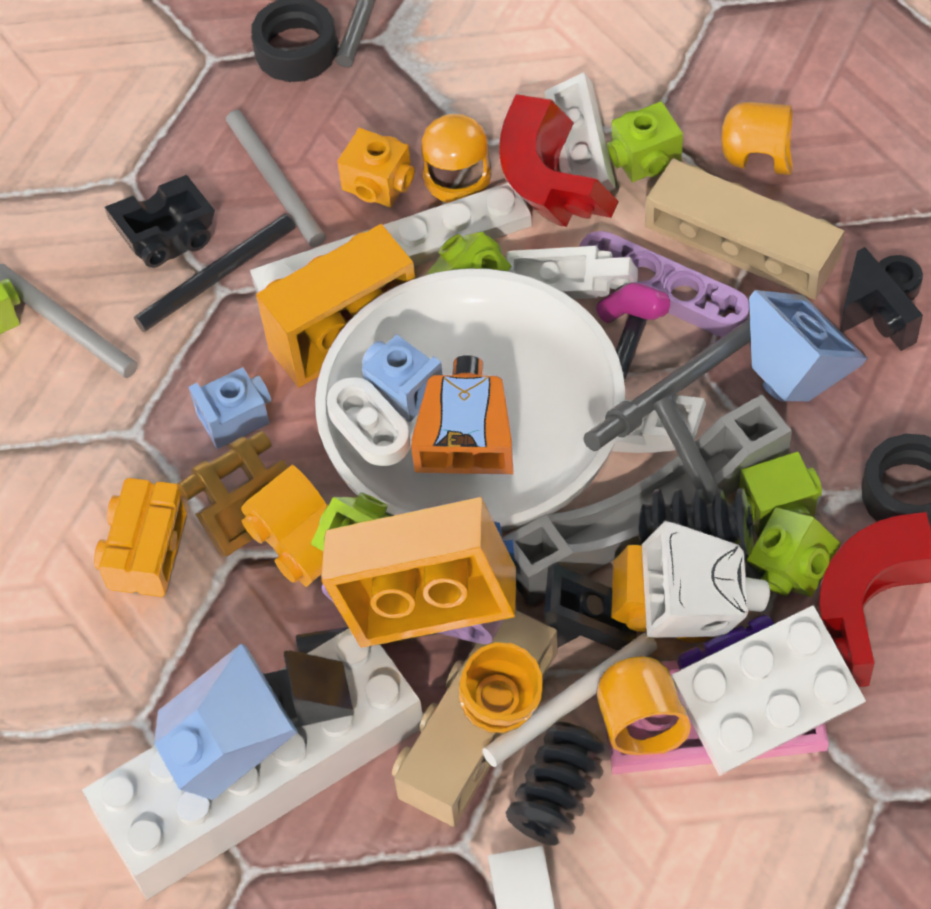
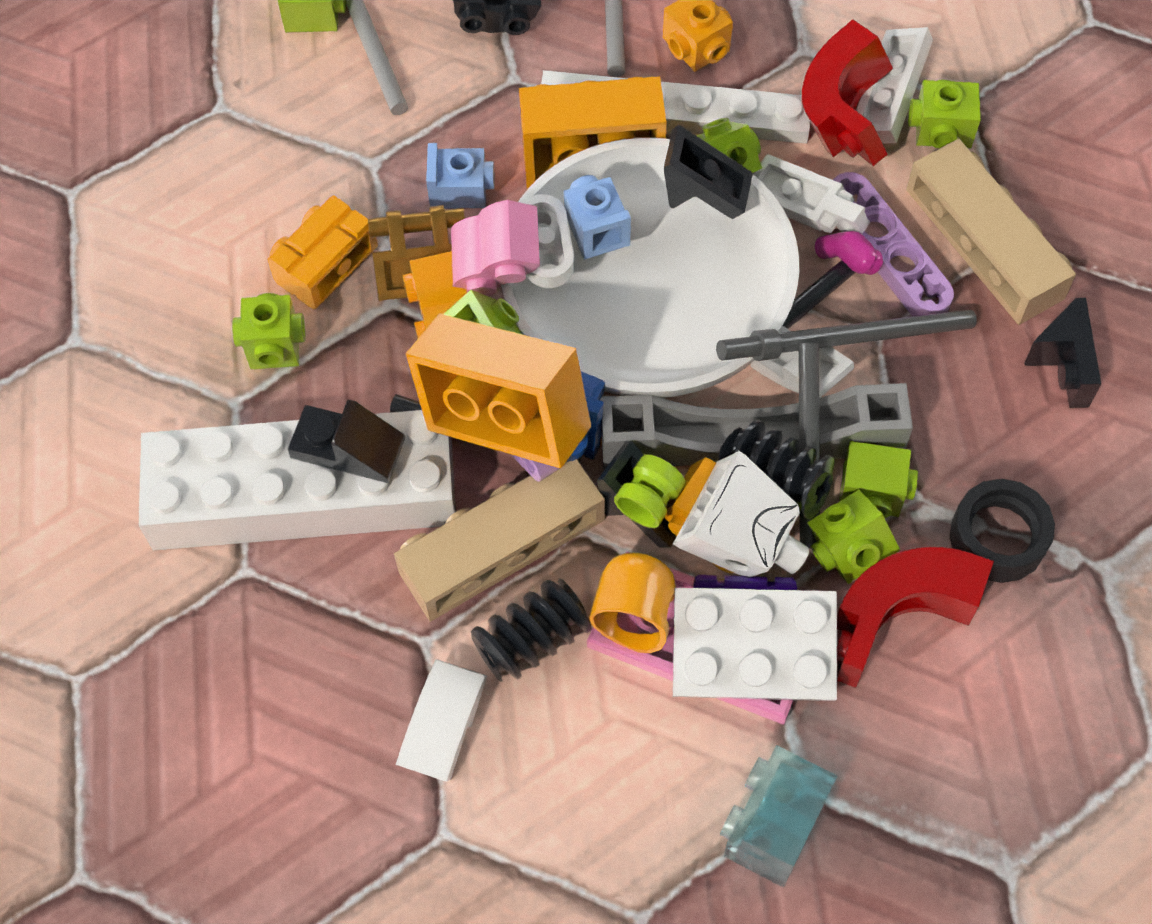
camera: 25 degrees right, 5 degrees up
black bar [134,213,295,332] -> none
light blue slope [154,644,298,800] -> none
orange torso [411,355,514,474] -> none
light orange helmet [421,113,491,203] -> none
light orange helmet [459,642,542,733] -> none
white bar [482,632,657,767] -> none
light orange helmet [721,102,793,175] -> none
light blue slope [749,290,868,402] -> none
black tile [879,255,923,301] -> none
none -> lime brick [232,293,306,369]
none -> bright pink brick [451,200,540,296]
none -> lime wheel [614,455,686,528]
none -> black slope [663,125,753,219]
none -> clear light blue brick [720,745,837,888]

